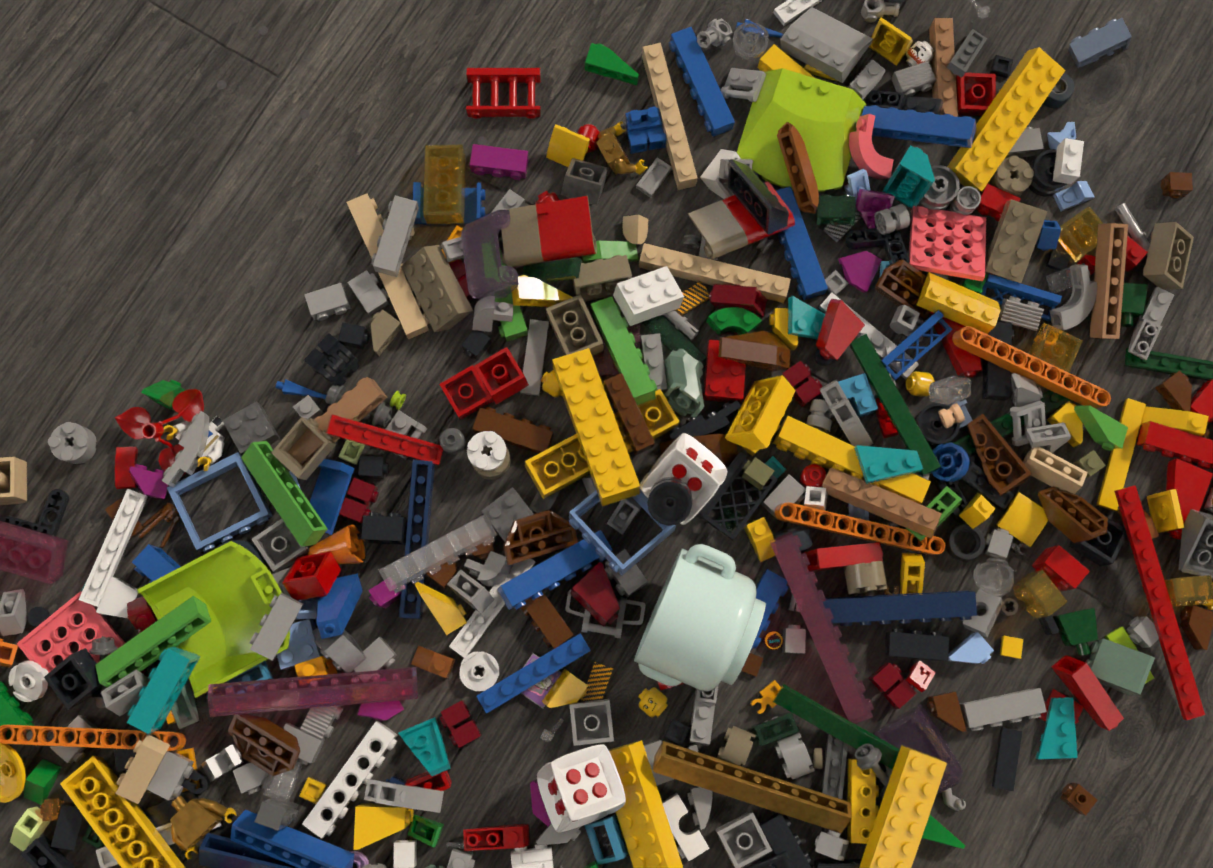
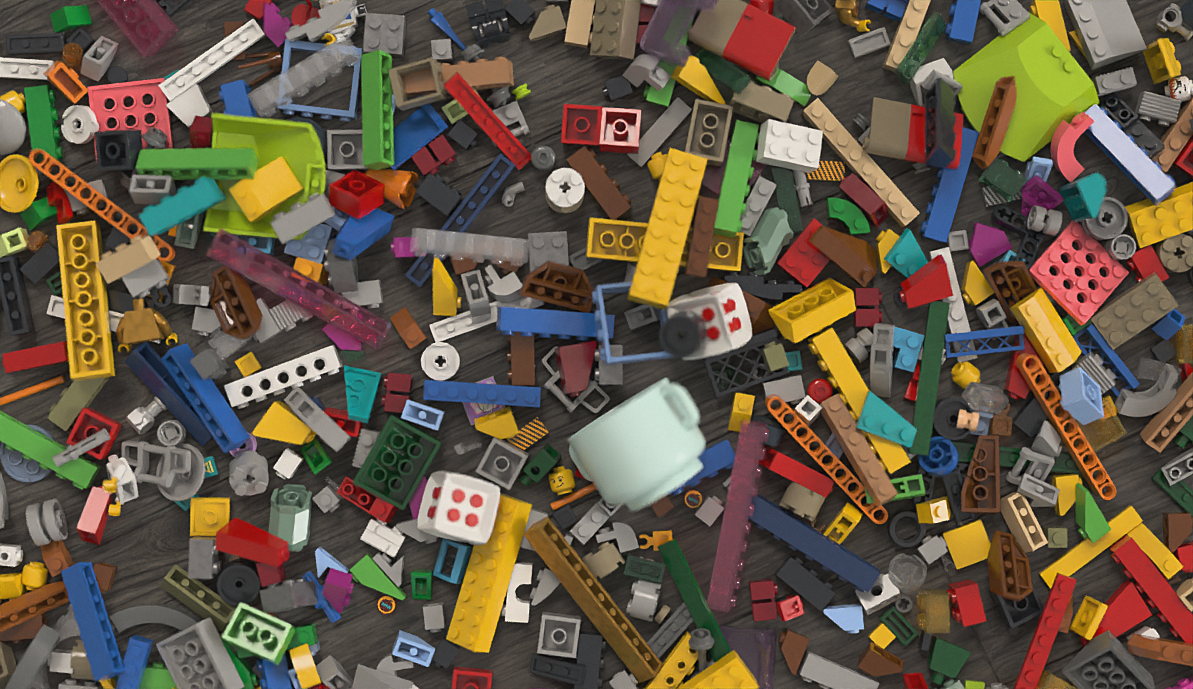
camera: 45 degrees right, 10 degrees up
none -> red slope [46,180,73,224]
none -> yellow slope [229,156,304,222]
none -> clear brick [247,34,361,117]
none -> clear green slope [341,351,366,364]
none -> light grey brick [352,428,381,468]
none -> dark green slope [353,415,442,510]
none -> light blue slope [401,400,445,430]
none -> light grey arm [502,182,525,207]
none -> dark green torso [520,442,561,486]
none -> orange bar [550,483,597,511]
none -> light grey brick [596,521,639,553]
none -> reddish brown slope [858,641,903,677]
none -> dark green tile [879,605,919,646]
none -> clear green plate [896,12,946,84]
none -> yellow slope [961,261,995,306]
none -> clear orange plate [990,402,1012,437]
none -> light blue brick [1059,367,1104,425]

